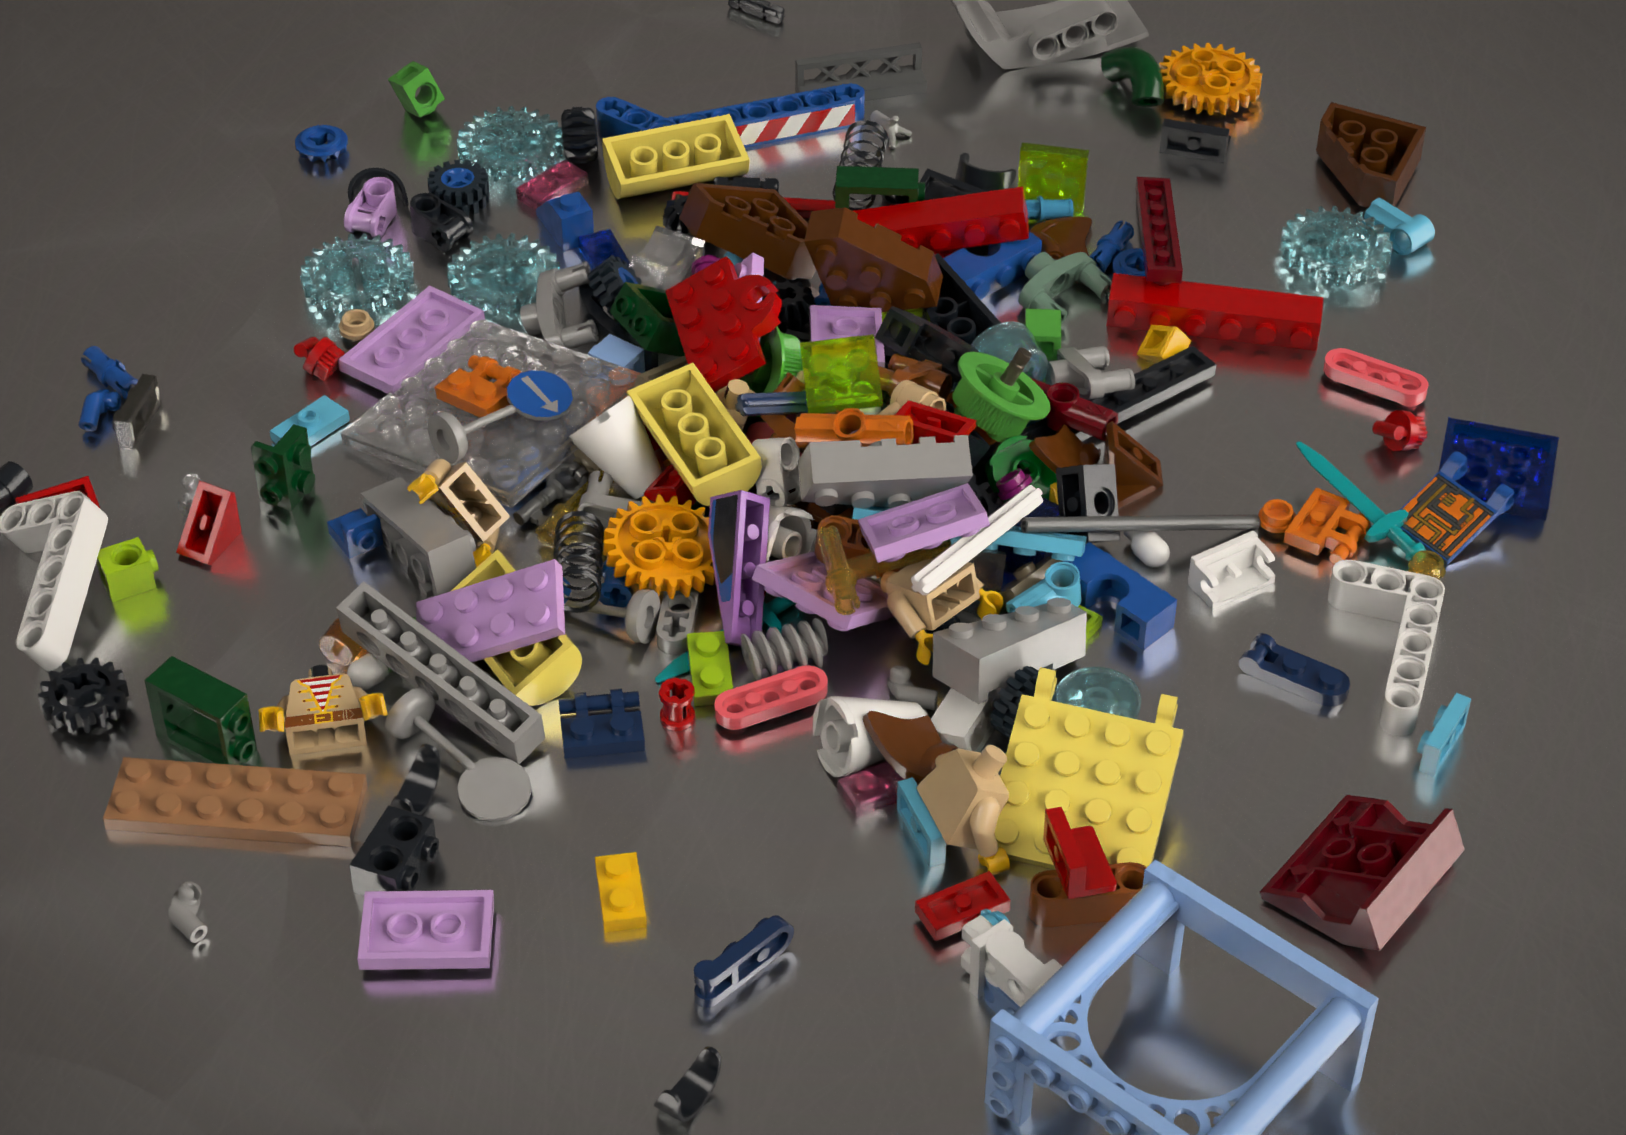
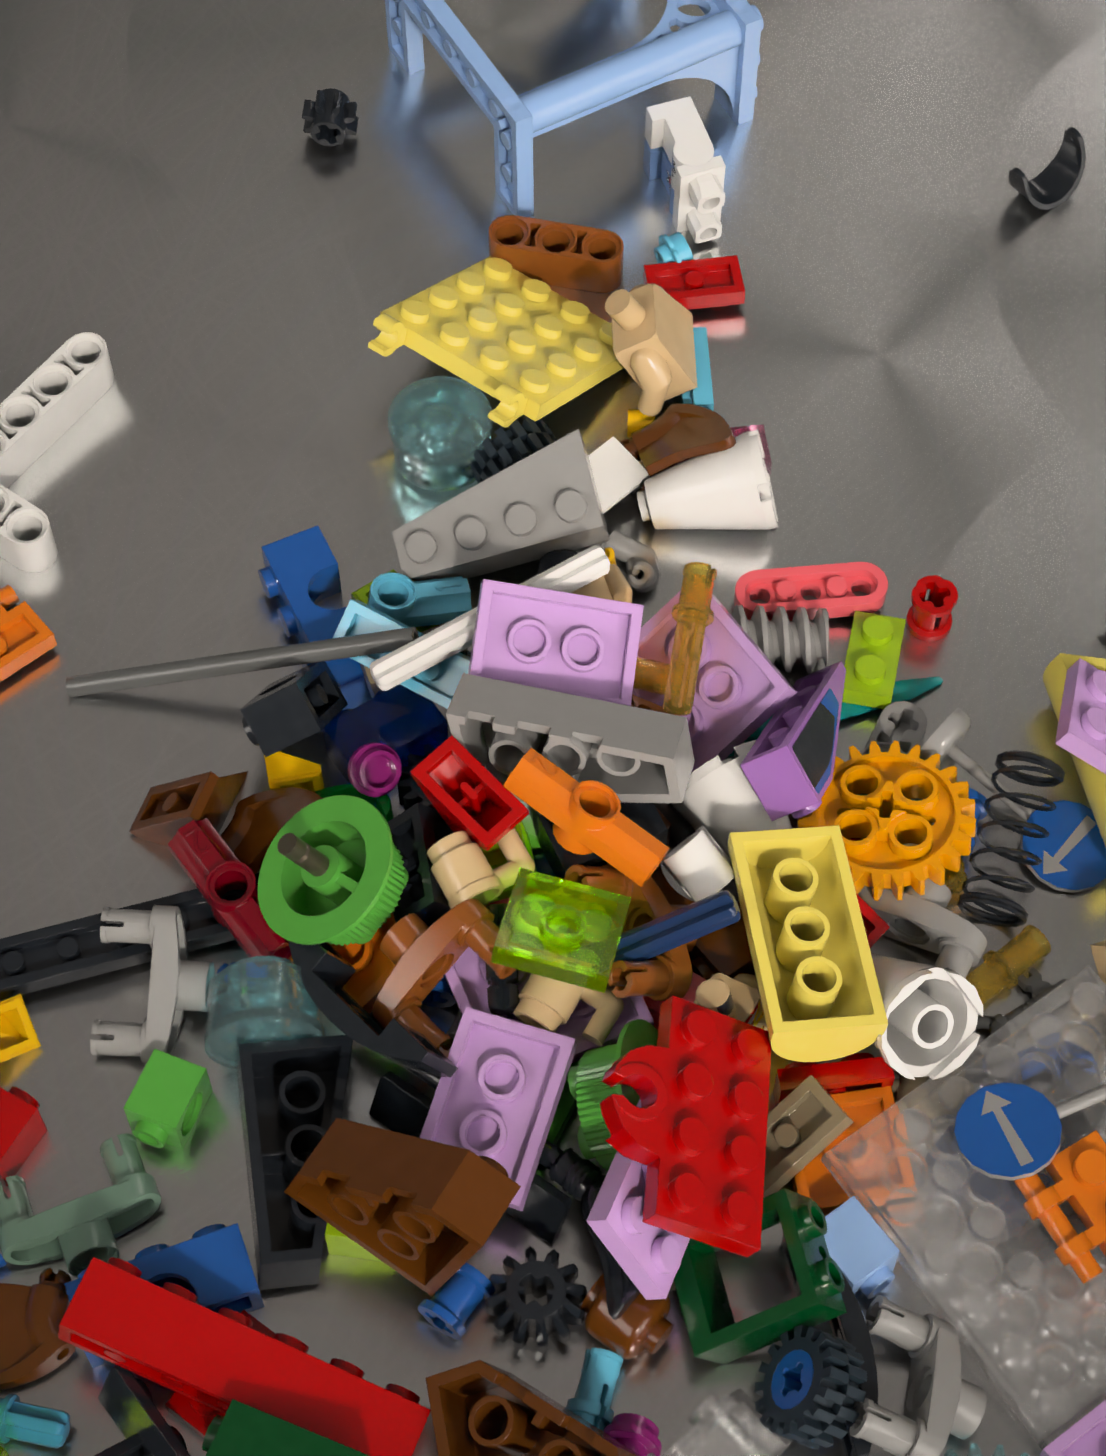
camera: 160 degrees left, 15 degrees up
dark blue plate [558,688,645,759] -> none
yellow plate [595,852,647,933] -> none
dark blue plate [694,915,794,1008] -> none
red panel [1043,807,1117,899] -> none
white cylinder [1124,531,1170,568] -> none
white hinge [1188,530,1275,610] -> none
dark blue plate [1238,633,1350,707] -> none
orange plate [1258,499,1296,534] -> none
dark red piece [1260,795,1465,951] -> none
medium azure plate [1417,693,1471,777] -> none
none -> black gear [302,88,359,146]

